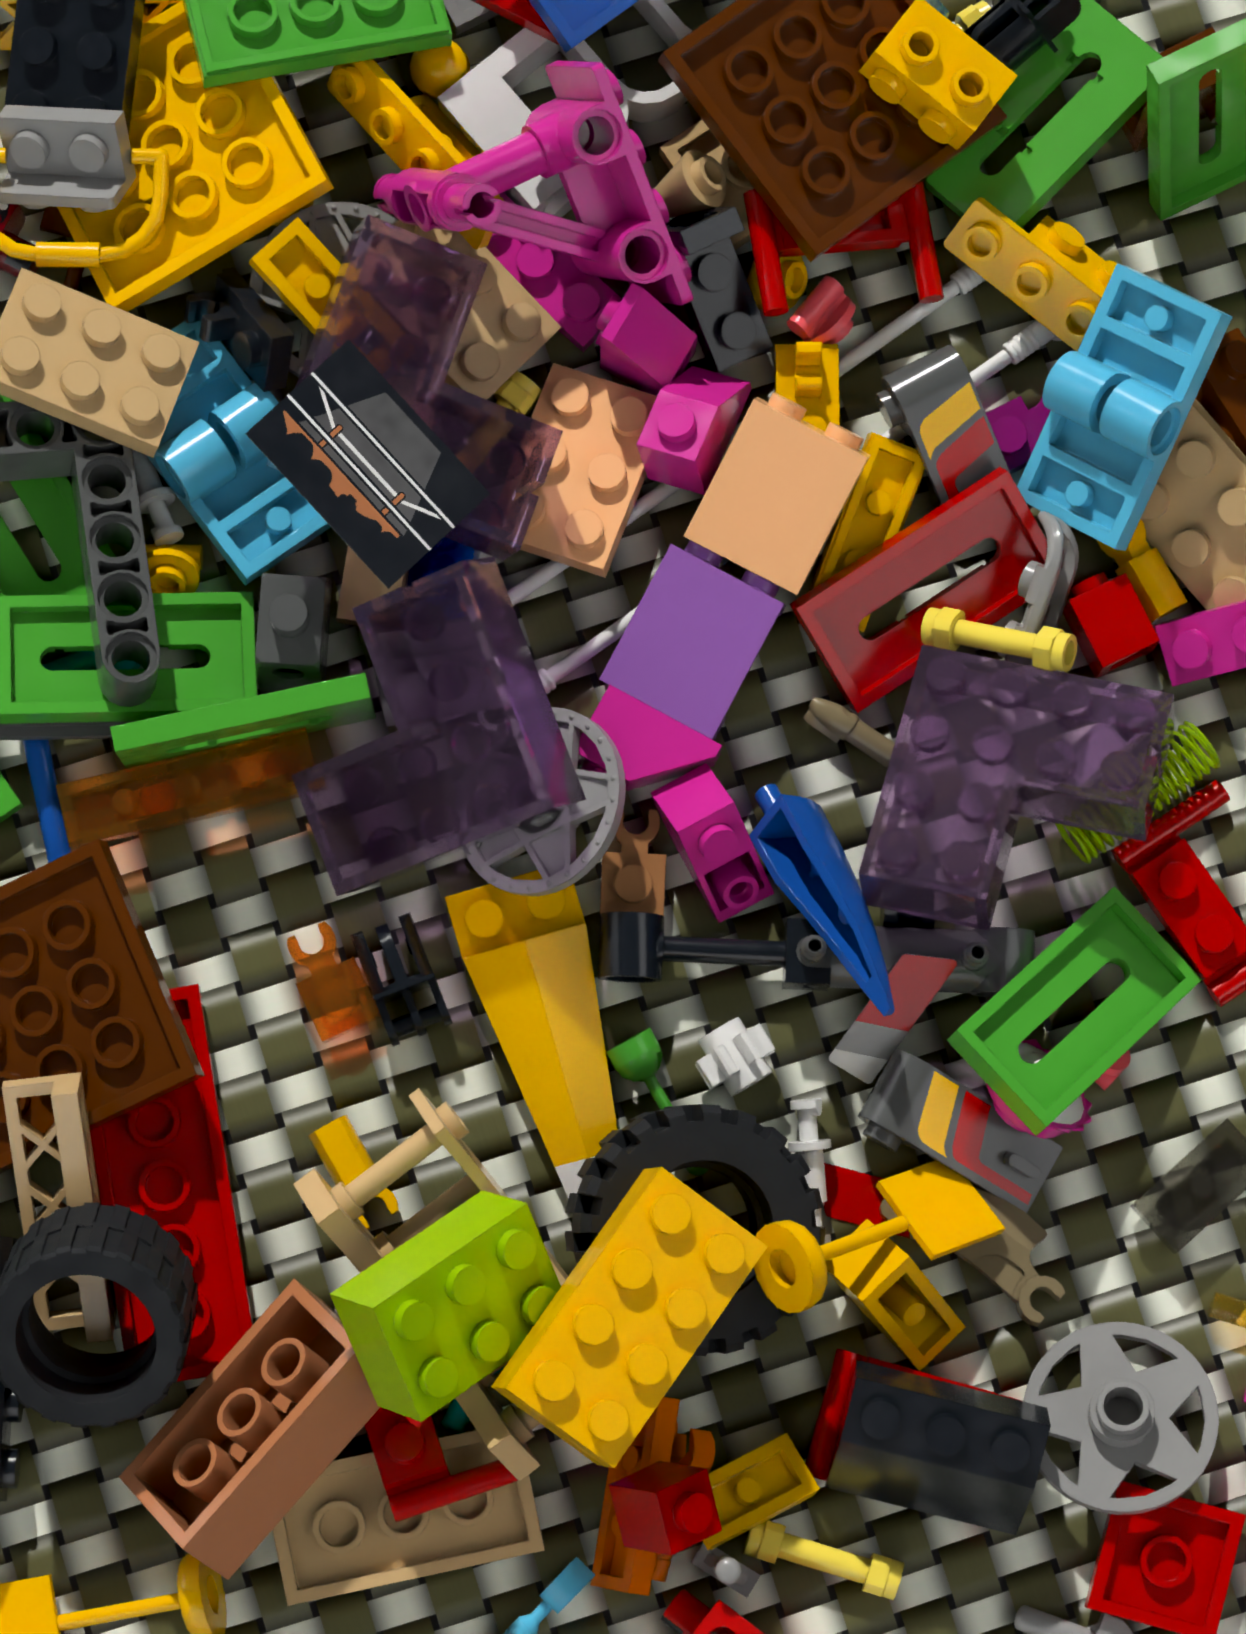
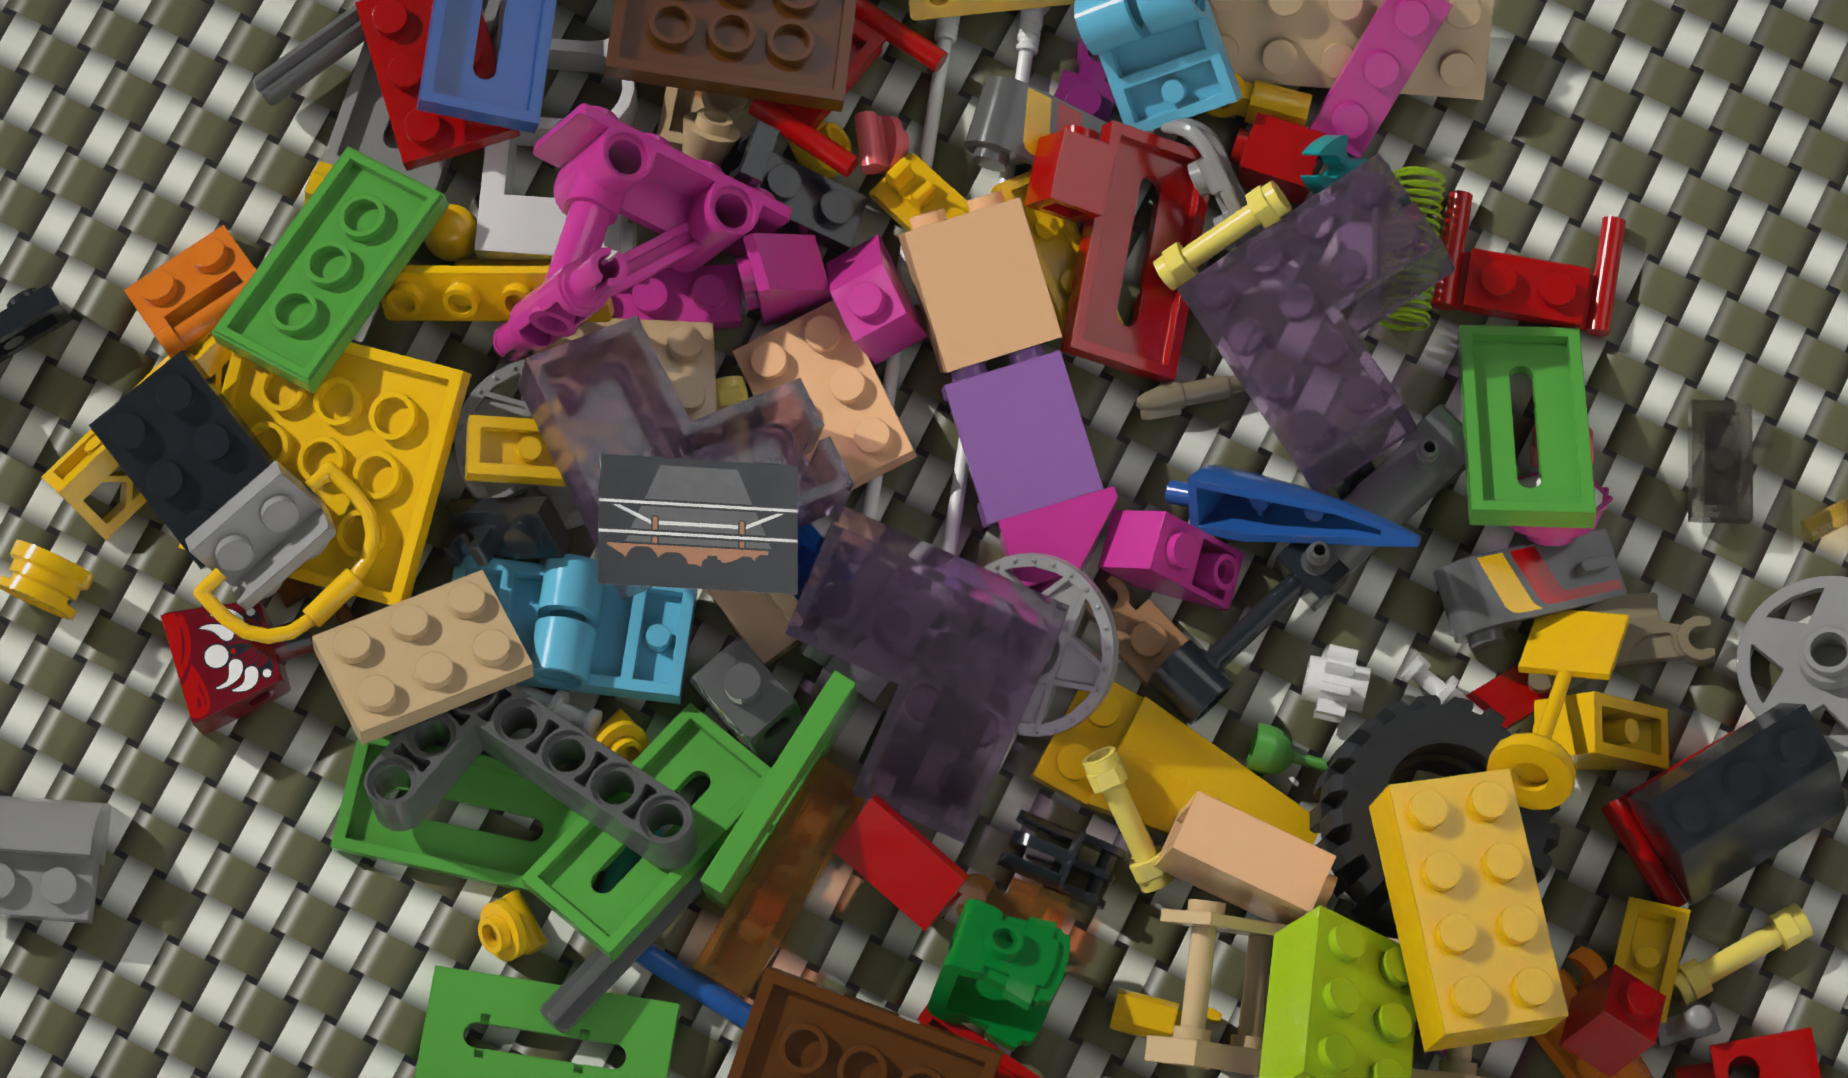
camera: 40 degrees left, 5 degrees down
sticker [829,954,957,1084] -> none
none -> red panel [832,794,970,931]
none -> green piece [927,899,1070,1052]
none -> red brick [1024,125,1118,223]
none -> light yellow bar [1081,746,1175,893]
none -> light nougat brick [1154,791,1338,925]
none -> teal bar [1300,135,1391,201]

